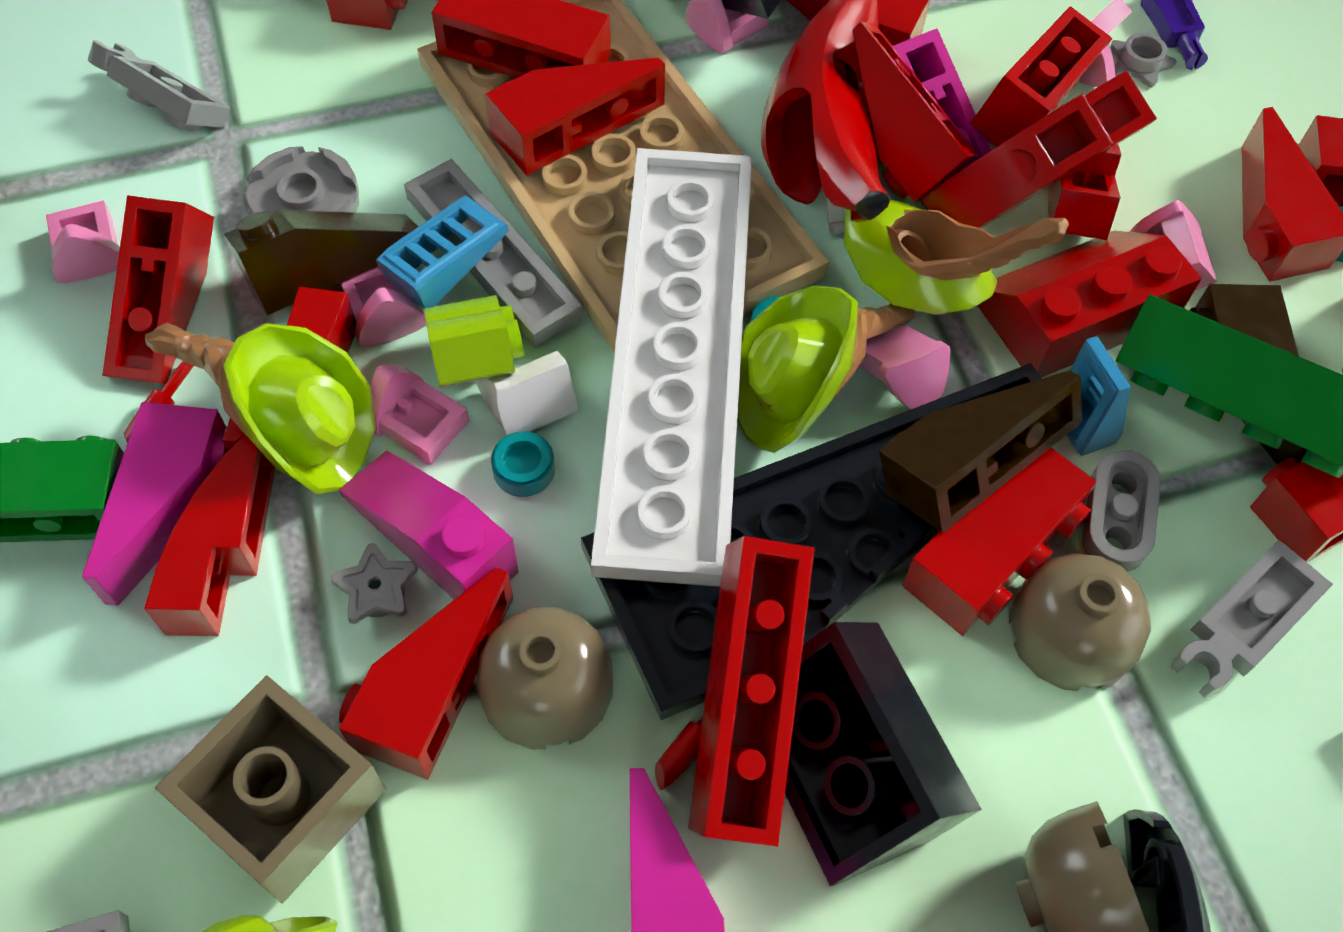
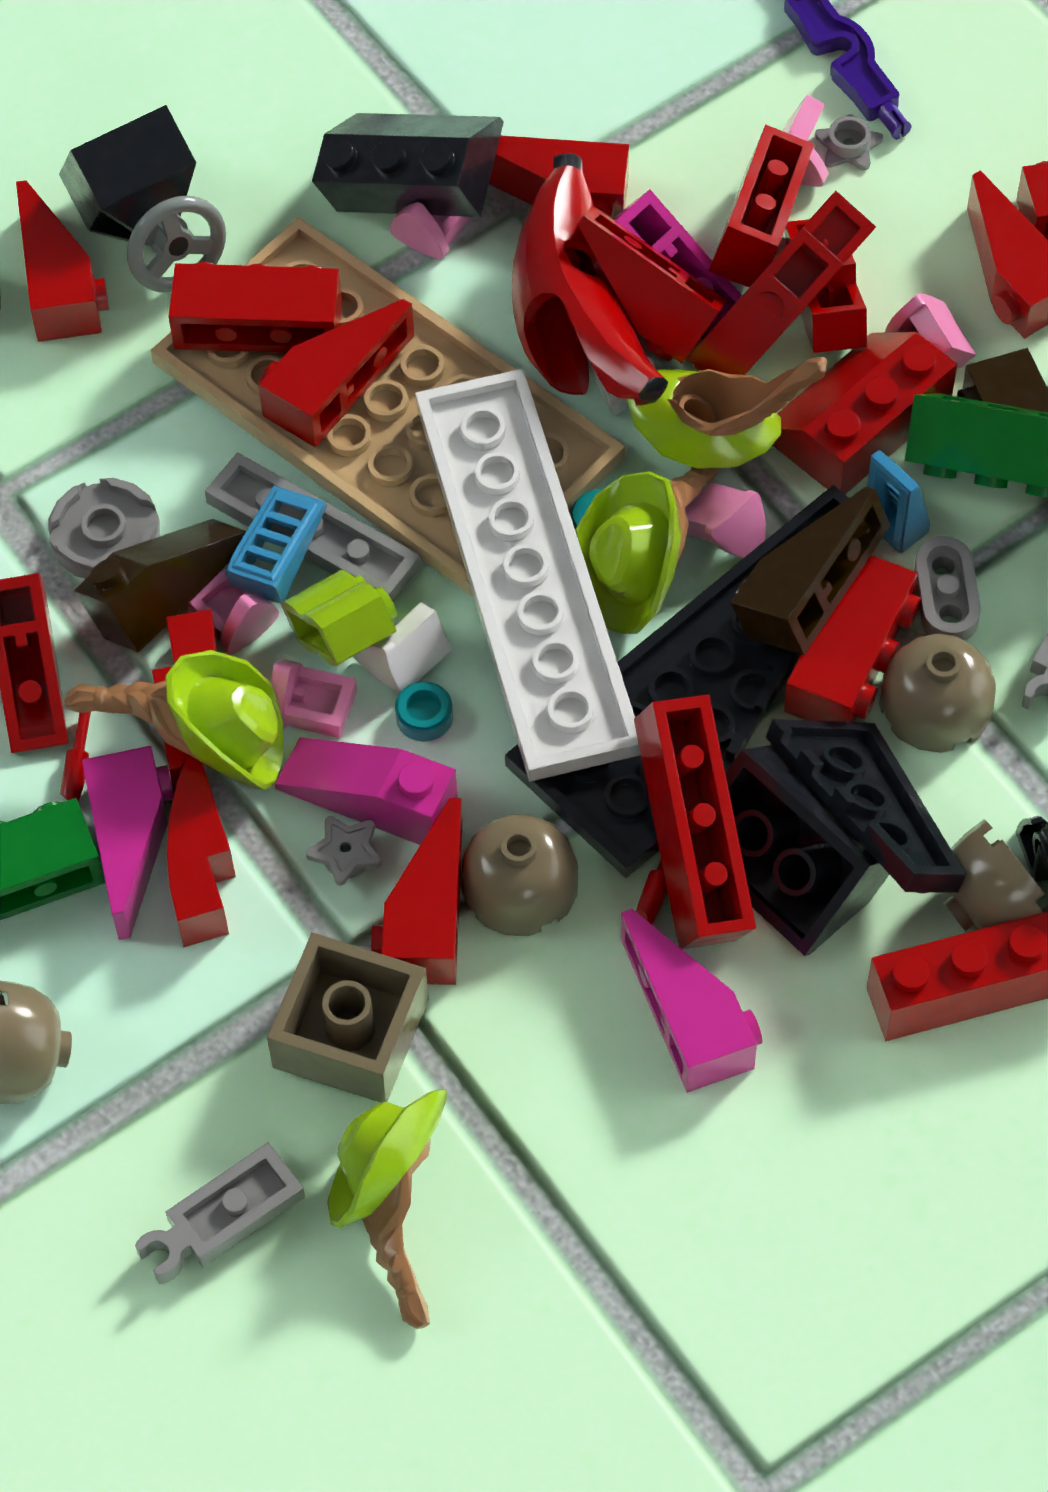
camera: 15 degrees left, 0 degrees up
none -> black wing [765,719,966,894]

